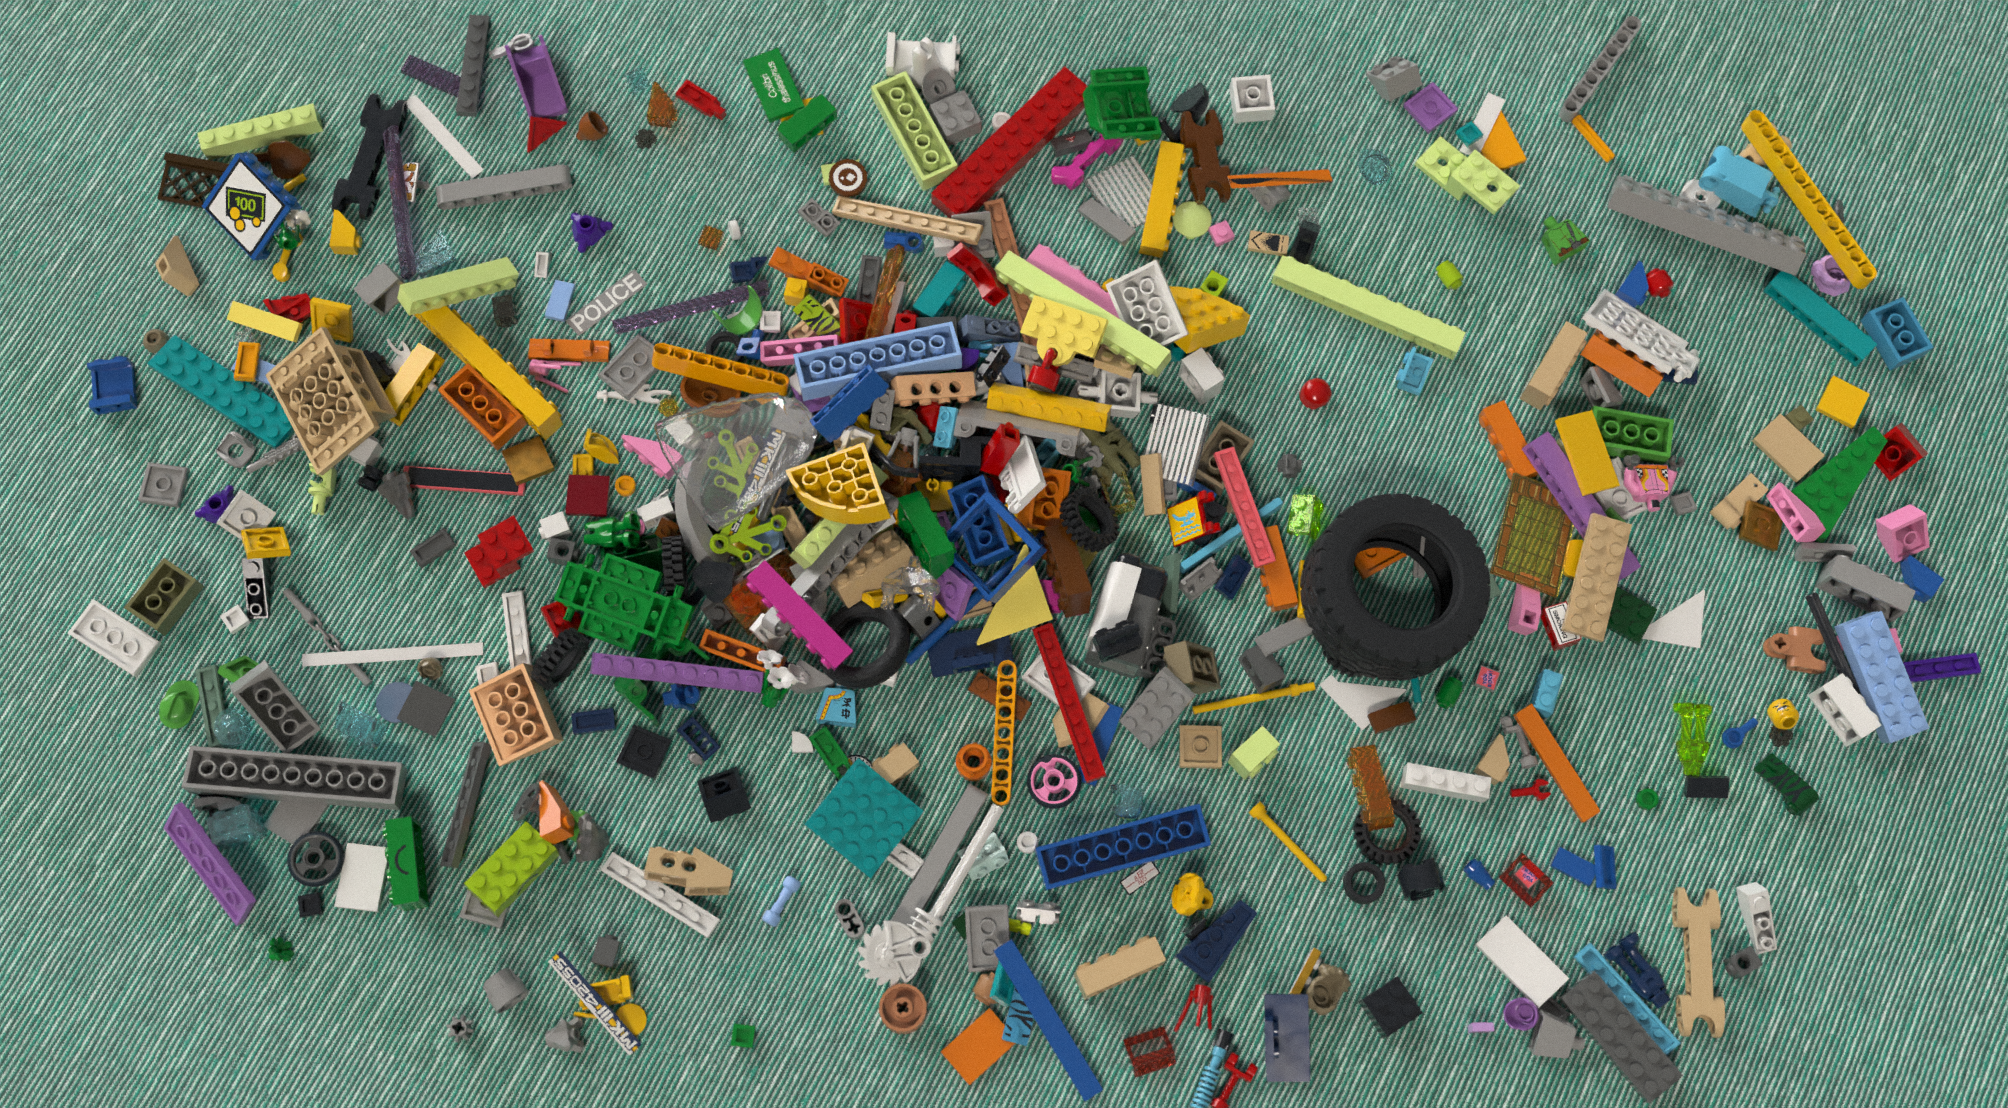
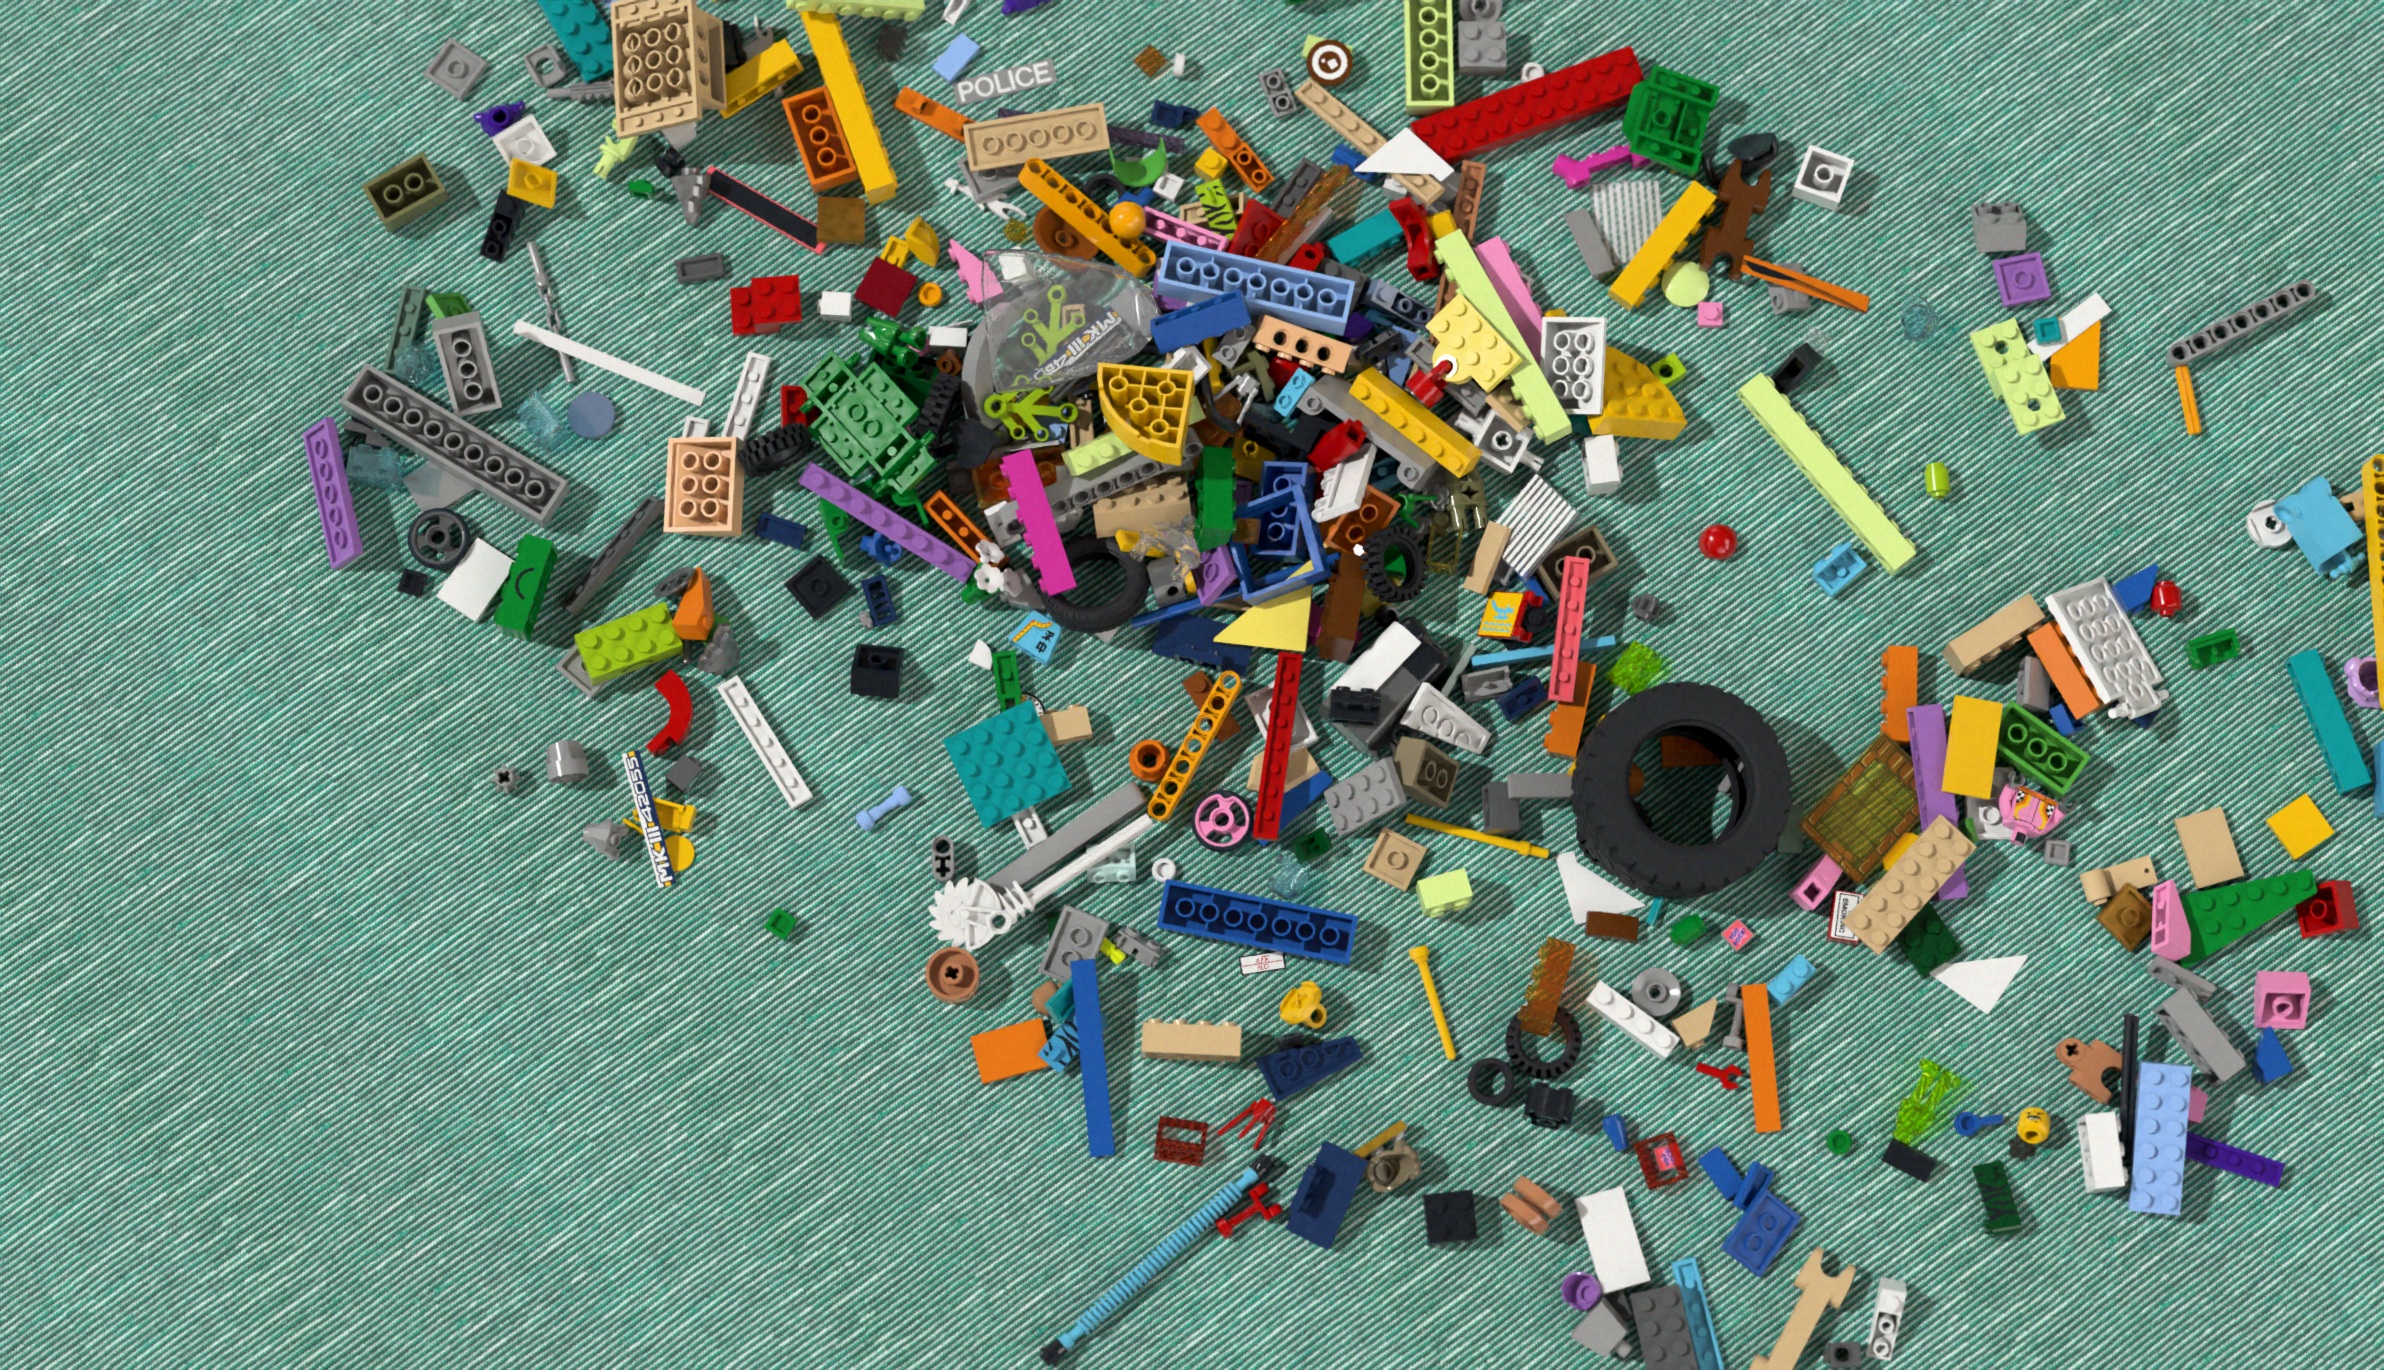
camera: 30 degrees right, 5 degrees up
white tile [68,599,162,677] -> none
bright green piece [159,680,199,729] -> none
white plate [220,604,251,634] -> none
green plant [268,937,294,962] -> none
dark grey tile [396,681,454,737] -> none
dark tan plate [417,657,443,680] -> none
bright pink plant [529,359,581,393] -> none
dark grey brick [546,538,580,566] -> none
tan brick [644,847,733,896] -> none
dark grey slope [1050,129,1093,158] -> none
tan tile [1247,230,1289,256] -> none
lavender tile [1468,1022,1494,1033] -> none
bright green torso [1542,216,1590,266] -> none
dark blue piece [1603,931,1671,1009] -> none
light grey brick [1607,175,1806,276] -> none
olive plate [1784,405,1814,431] -> none
none -> green plate [628,179,655,200]
none -> red arch [646,669,694,757]
none -> tan plate [963,102,1110,173]
none -> light orange hair [1110,201,1146,239]
none -> clear orange tile [1232,518,1261,544]
none -> dark green bracket [1290,826,1333,865]
none -> white sticker [1354,127,1454,182]
none -> black tile [1375,604,1400,628]
none -> white wing [1400,682,1492,755]
none -> yellow tile [1426,209,1458,239]
none -> nougat wheel [1499,1175,1562,1237]
none -> light grey dish [1632,968,1681,1016]
none -> blue tile [1720,1188,1802,1277]
none -> blue piece [2049,703,2086,737]
none -> green hinge [2184,627,2241,671]

